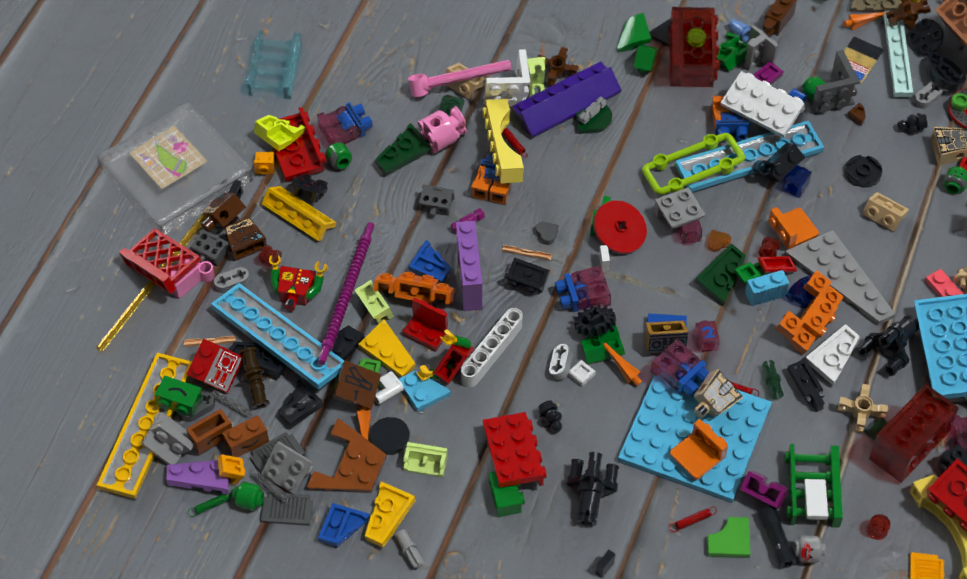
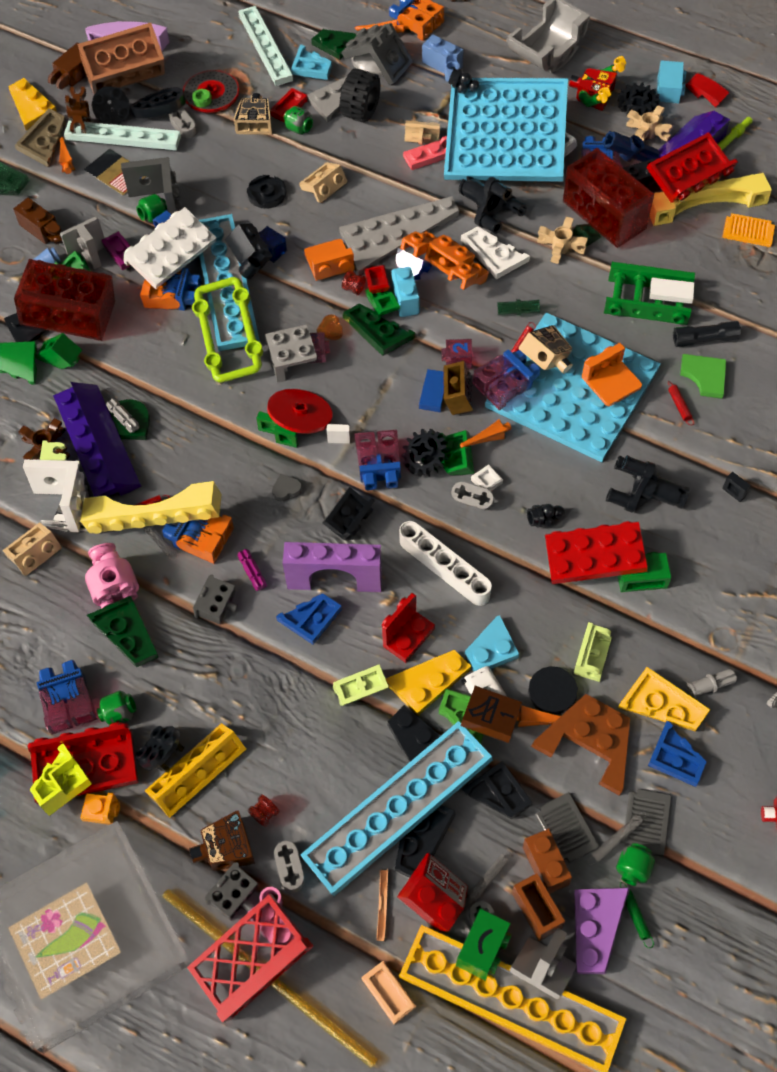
camera: 80 degrees left, 5 degrees up
reddish brown torso [201,192,246,232] -> none
light orange bracket [218,454,245,485] -> none
black tile [228,180,243,199] -> none
dark brown piece [239,347,270,409] -> none
light grey bracket [261,442,314,494] -> none
torso [269,255,328,311] -> none
magenta hose [318,222,375,365] -> none
orange bracket [373,272,456,304] -> none
bright pink piece [408,60,512,97] -> none
torso [416,329,474,384] -> none
clear green bracket [439,95,464,115] -> none
light nougat piece [502,245,552,261] -> none
clear neon green tile [687,28,706,47] -> none
magenta brick [740,470,790,508] -> none
black hinge [787,359,825,412] -> none
light grey head [794,535,825,563] -> none
reddish brown tile [847,103,866,126] -> none
clear red wheel [867,514,891,540] -> none
black piece [897,113,928,134] -> none
none -> light nougat tile [361,961,416,1025]

